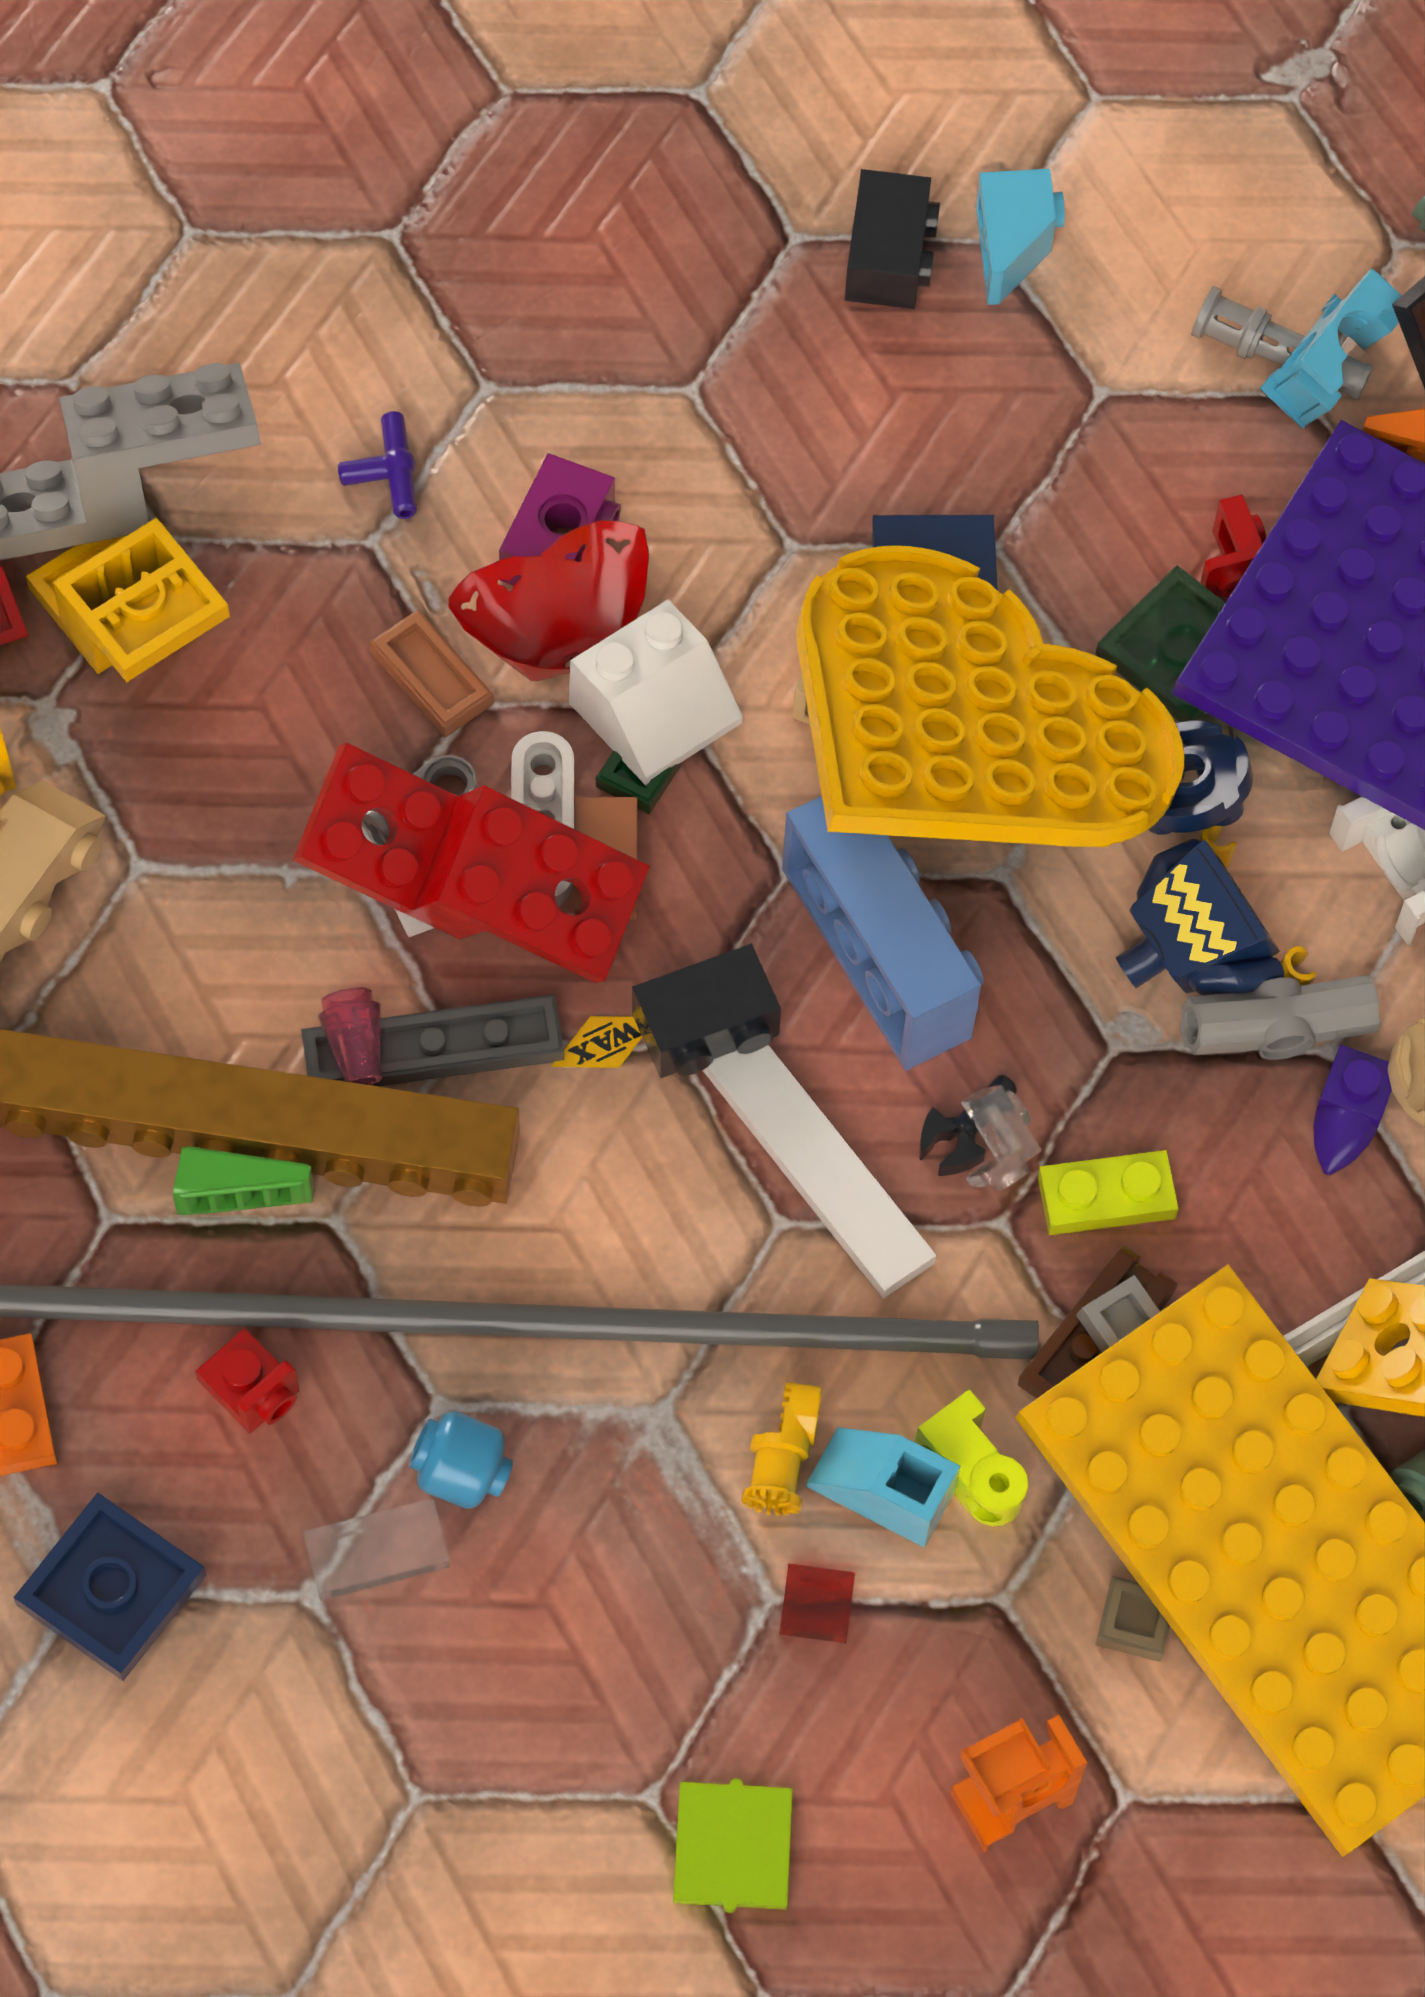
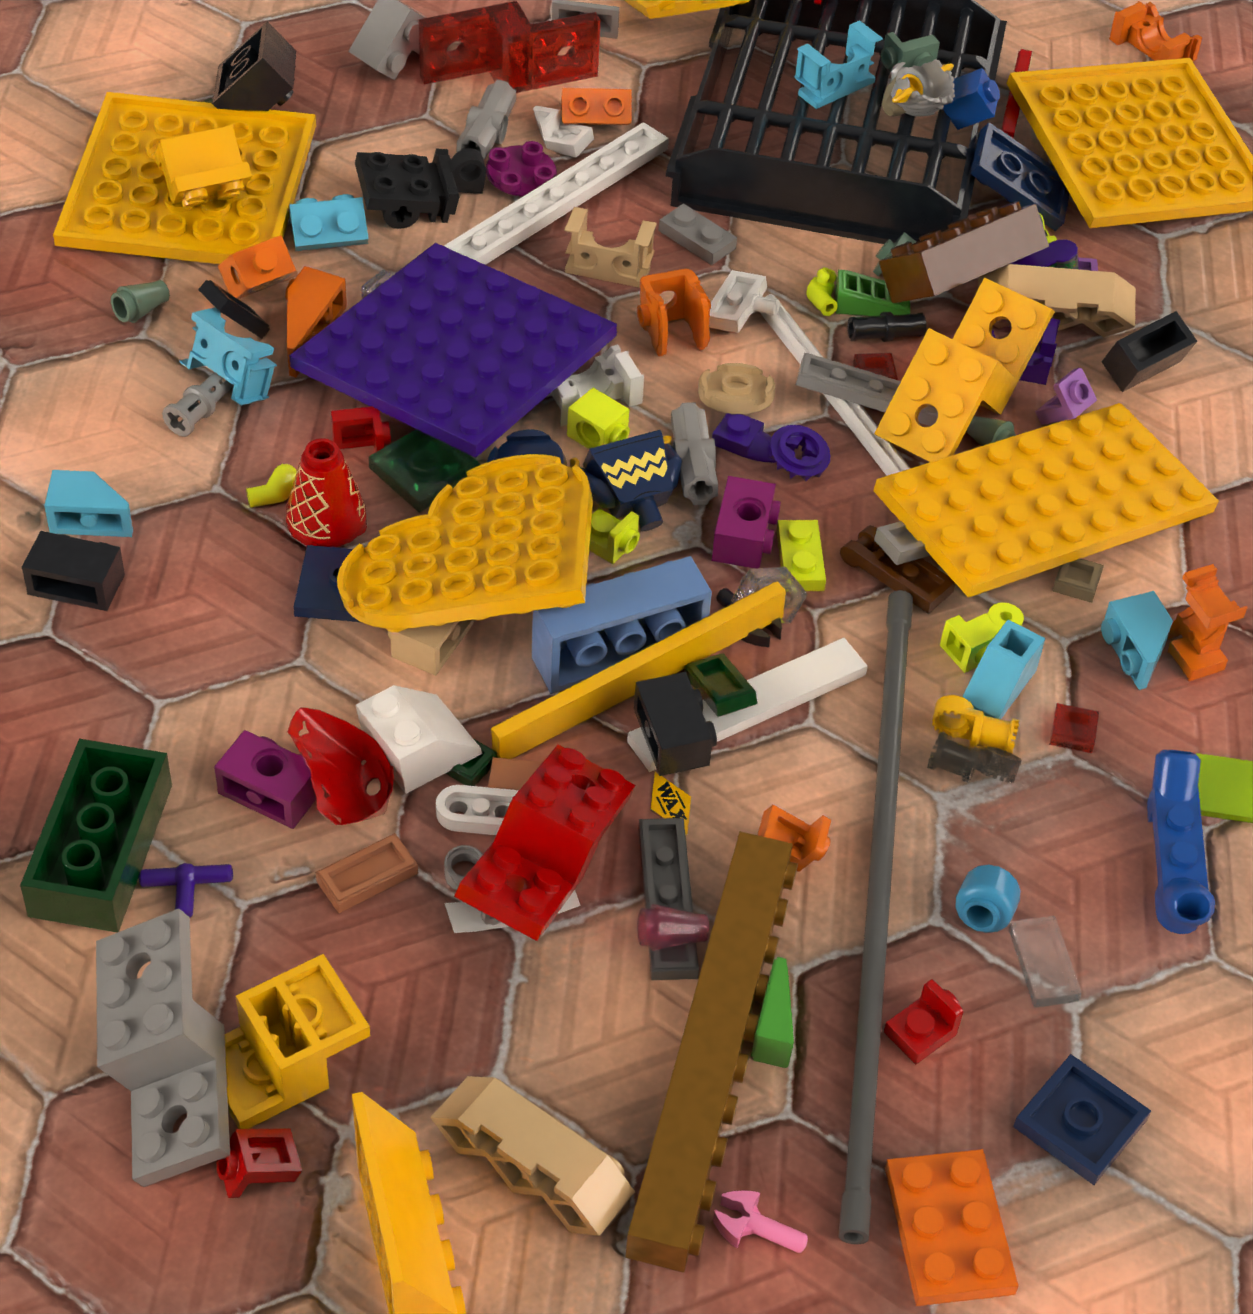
camera: 85 degrees left, 15 degrees down
none -> dark green brick [20,738,172,933]
none -> neon yellow arm [246,464,297,508]
none -> red cone [286,438,367,548]
none -> yellow tile [491,581,786,759]
none -> neon yellow brick [567,387,630,449]
none -> neon yellow bracket [589,508,640,564]
none -> dark green tile [685,653,758,717]
none -> magenta brick [712,476,781,569]
none -> orange bracket [757,805,831,872]
none -> dark purple gear [769,425,831,481]
none -> clear smoke connector [927,732,1022,784]
none -> medium azure slope [1101,591,1173,690]
none -> blue plate [1147,750,1215,934]

